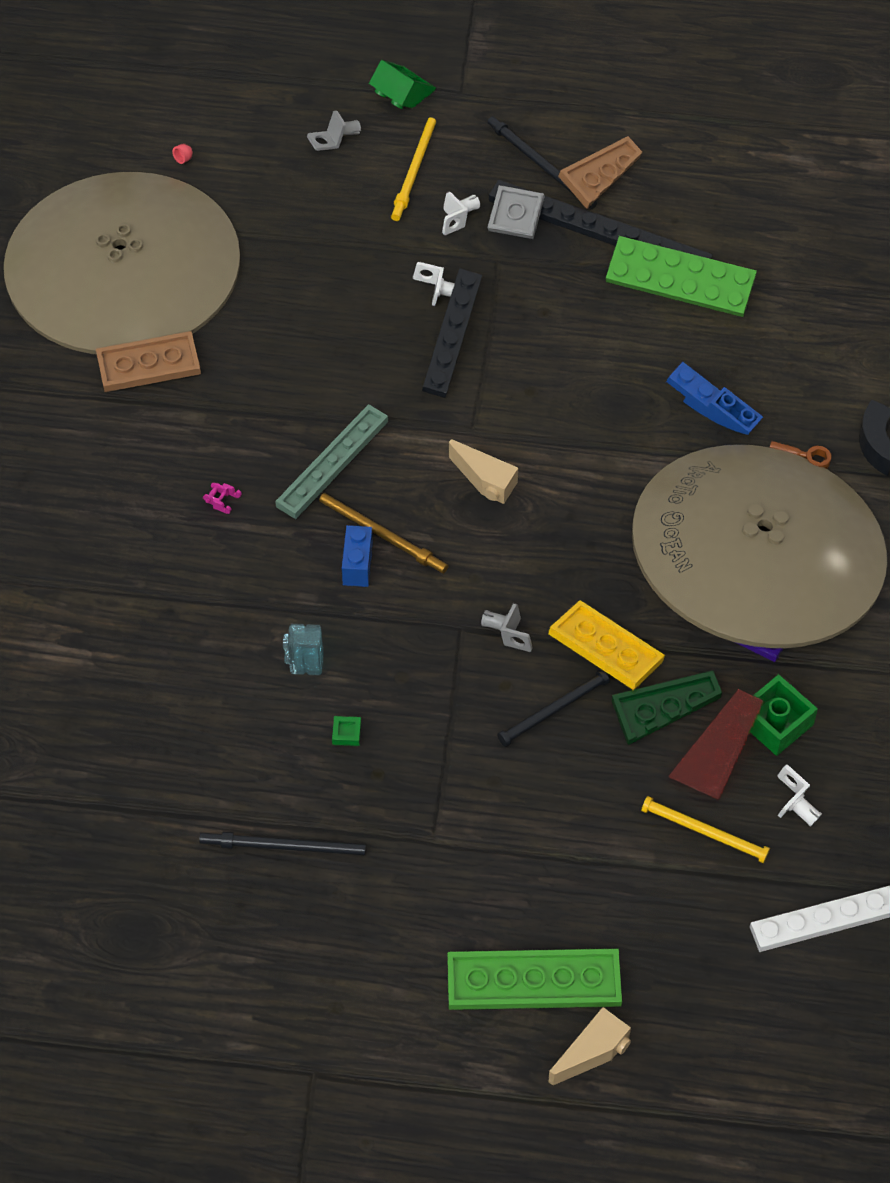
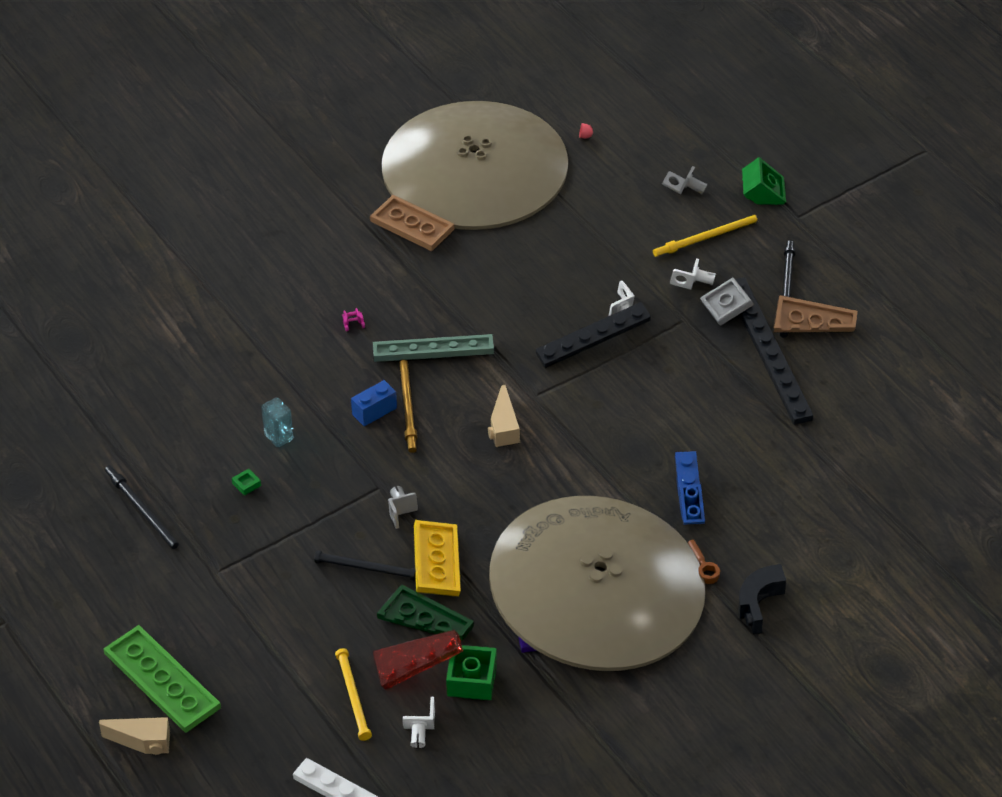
camera: 50 degrees right, 10 degrees down
bright green plate [606,236,757,317] -> none

